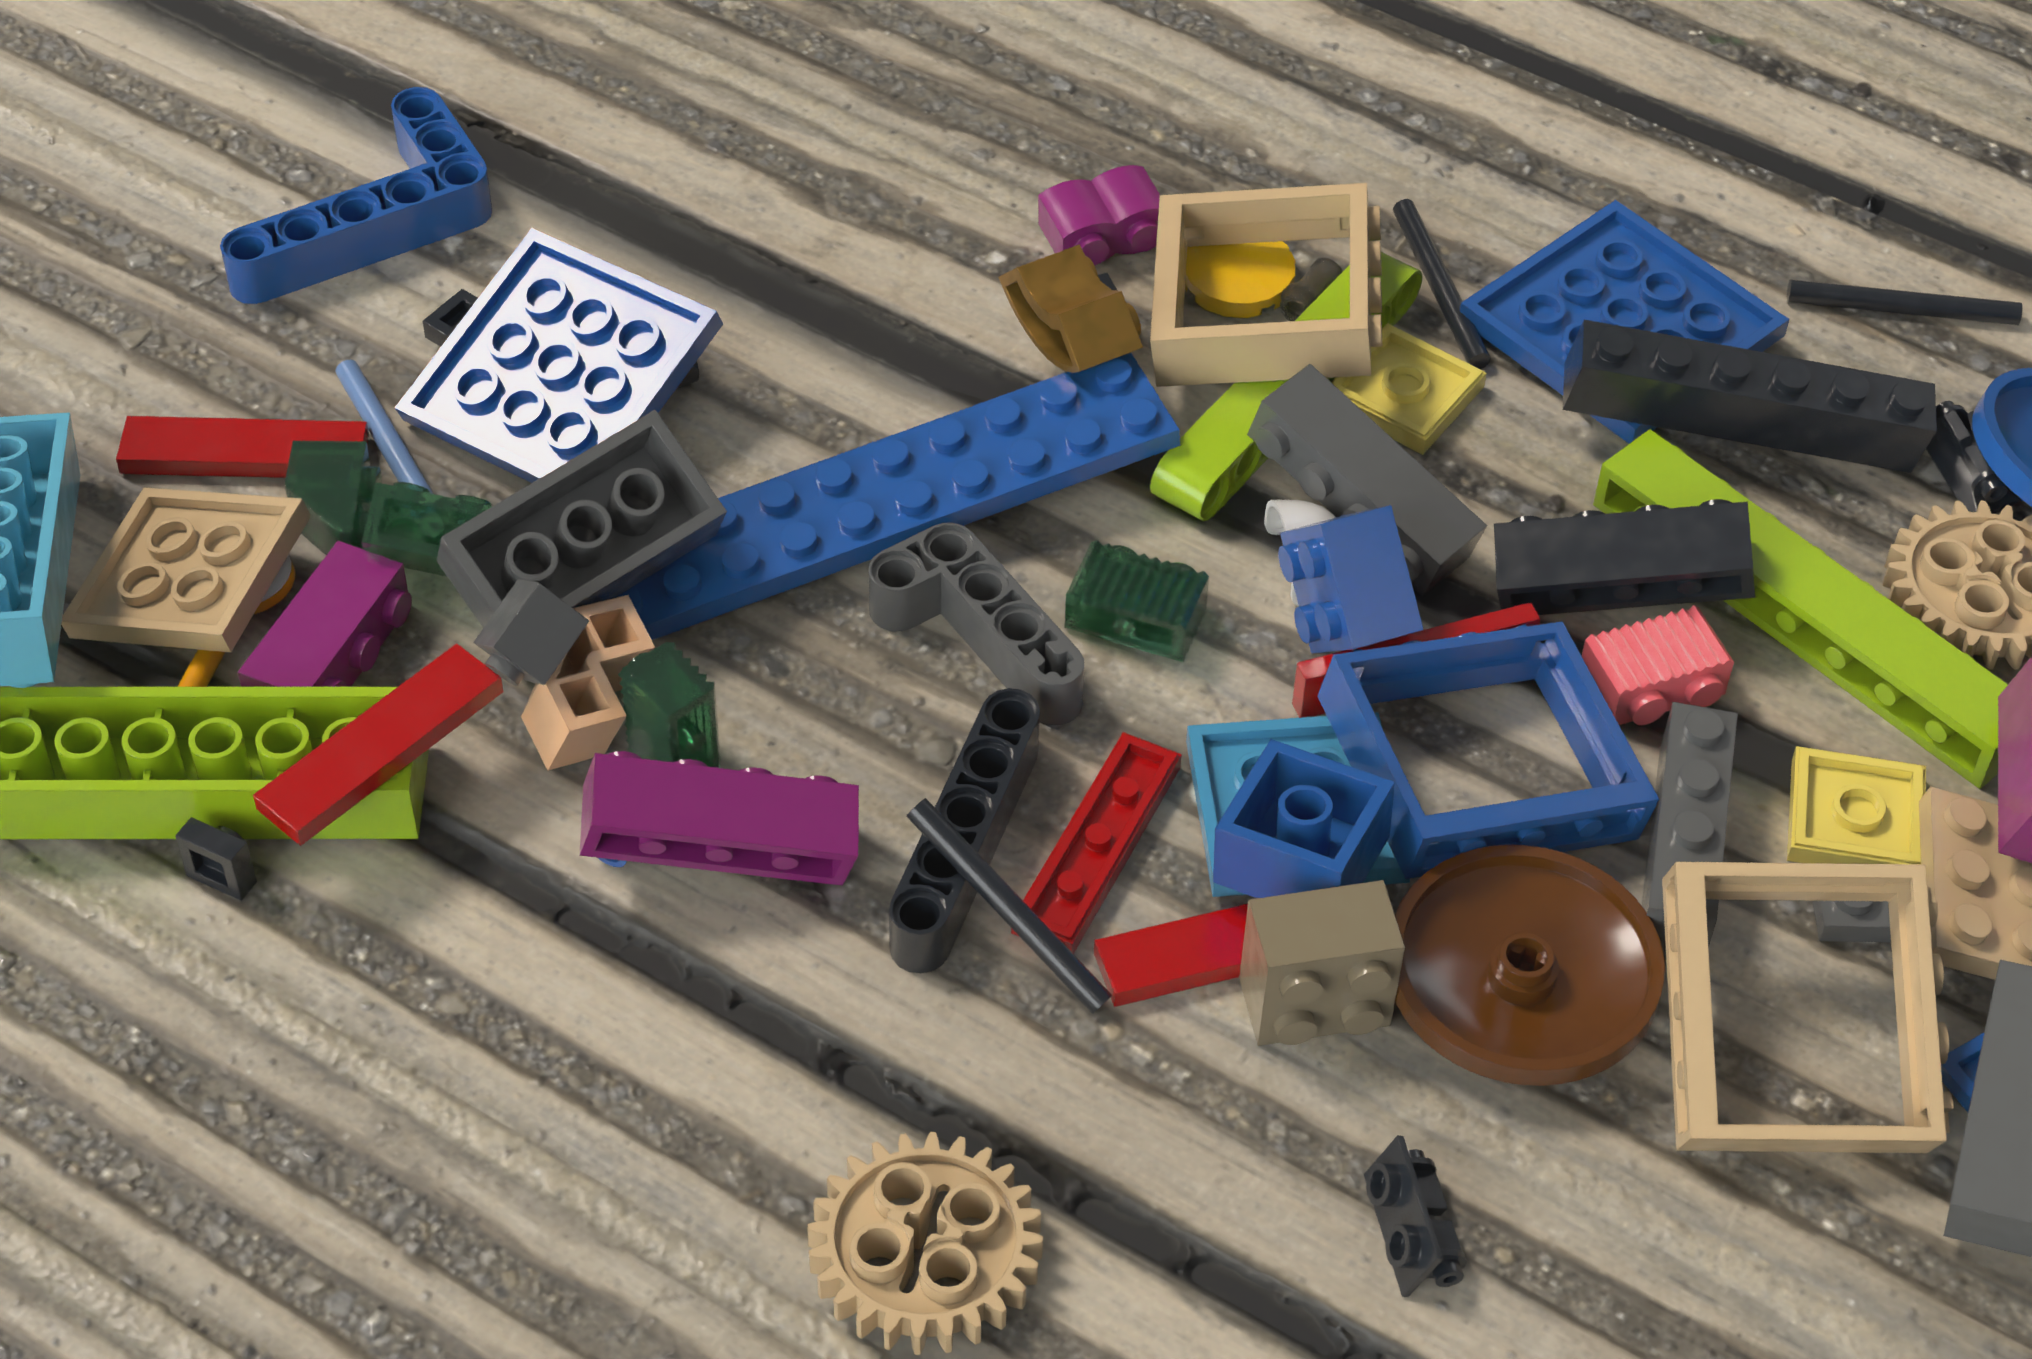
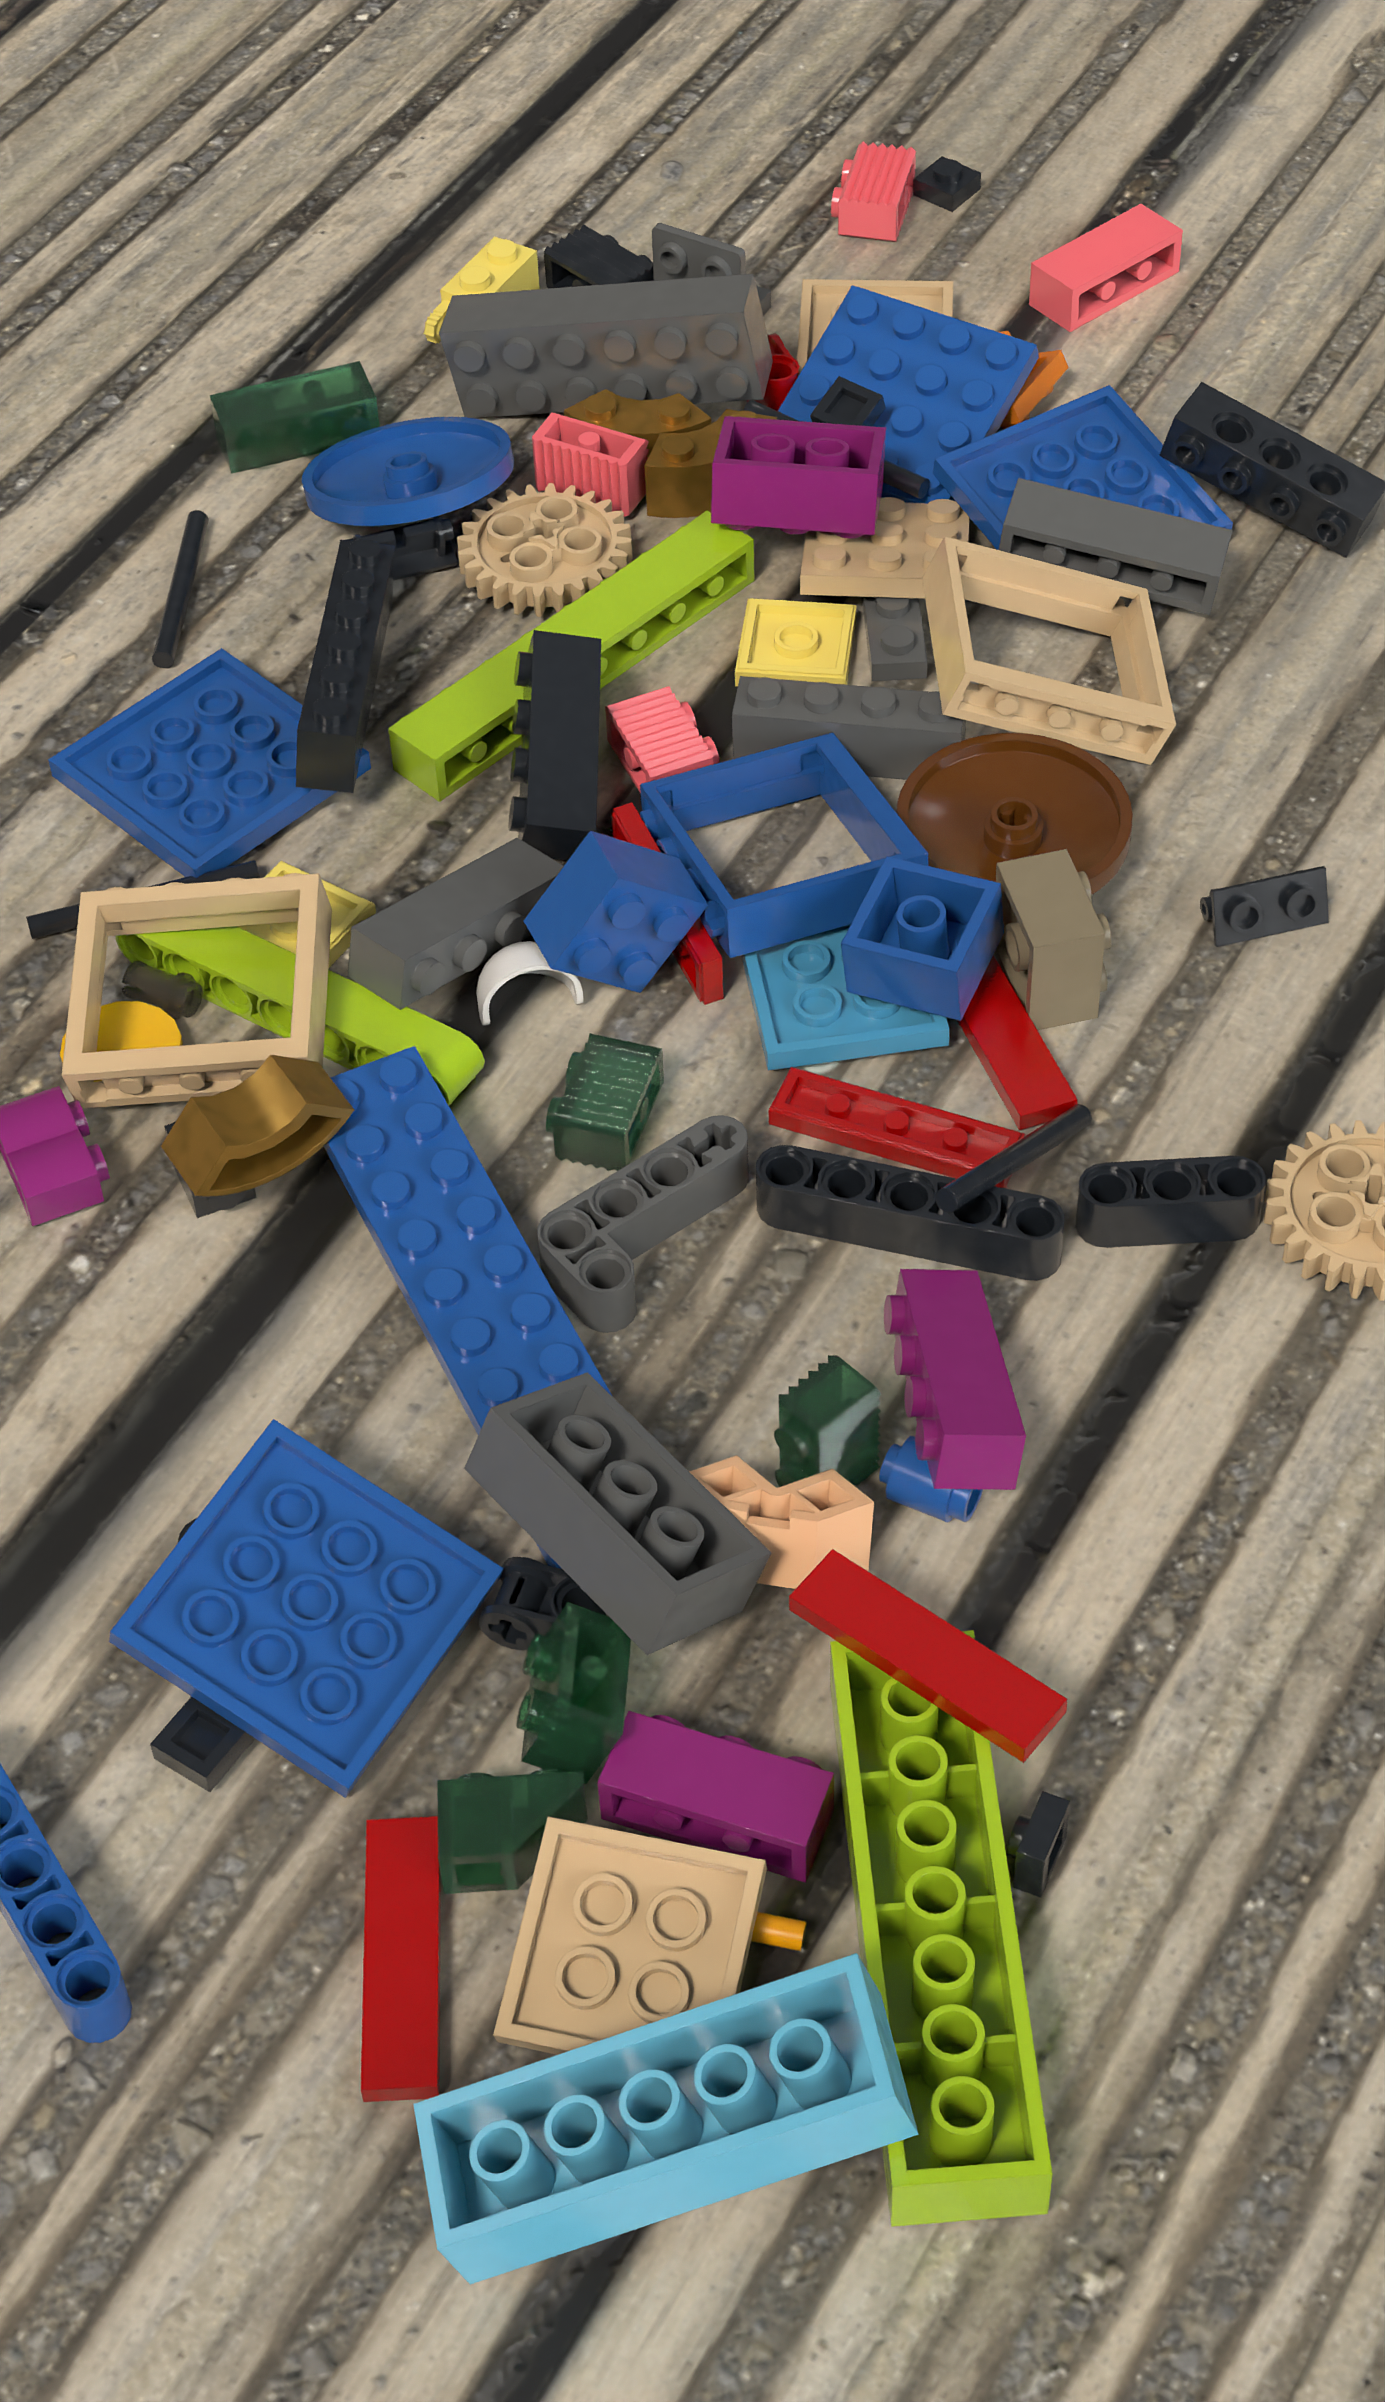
camera: 90 degrees left, 0 degrees up
medium blue piece [335,360,448,533] -> none
dark grey brick [473,579,589,686] -> none
none -> black beam [1075,1156,1266,1248]

